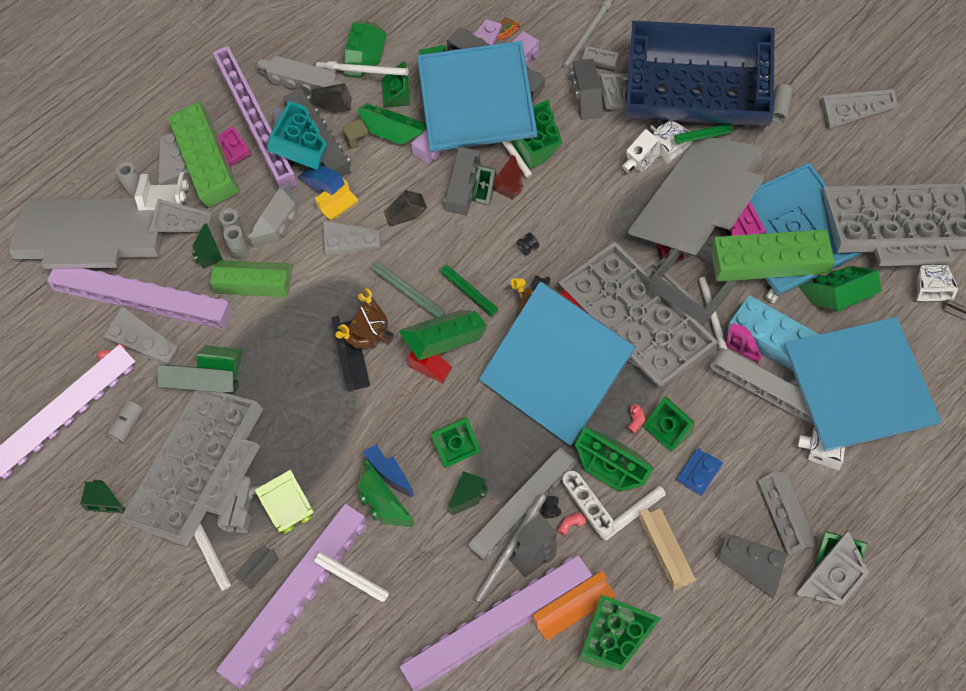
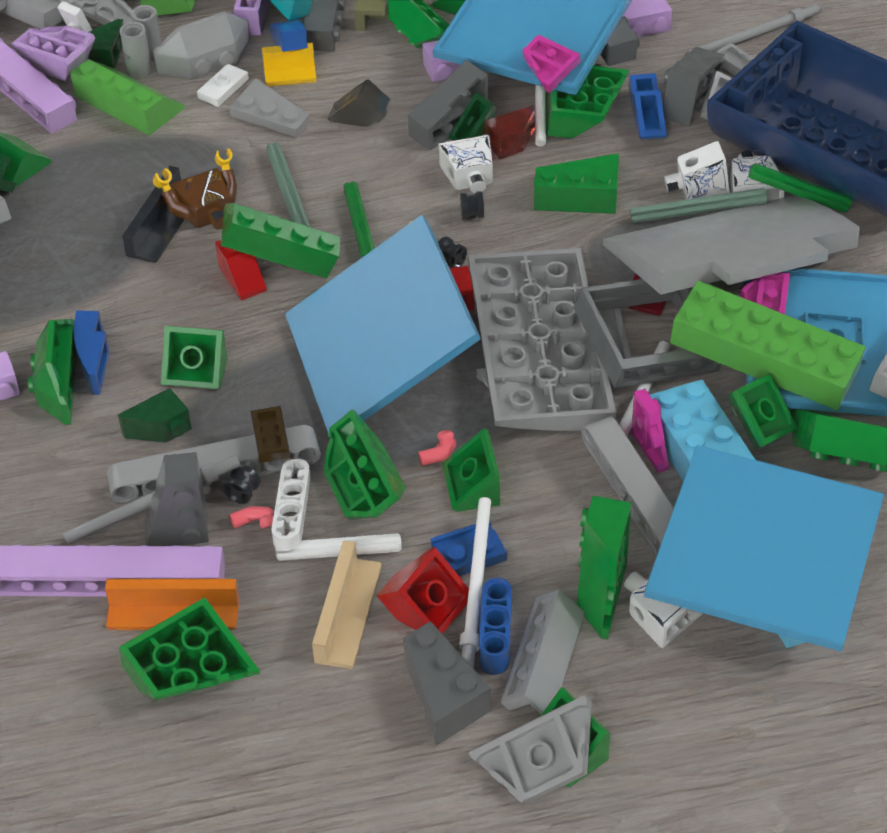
camera: 30 degrees right, 15 degrees down
none -> lavender wedge [11,25,95,82]
none -> white plate [57,1,92,32]
none -> white plate [197,64,249,107]
none -> dark brown plate [250,406,290,463]
none -> red slope [376,547,469,634]
none -> white torso [439,135,493,193]
none -> white bar [459,497,491,669]
none -> blue beam [479,578,512,675]
none -> dark pink wing [522,34,581,93]
none -> green wedge [534,153,619,214]
none -> green wedge [576,496,632,640]
none -> blue slope [628,73,667,140]
none -> sand green axle [630,188,767,223]
none -> green slope [727,373,797,449]

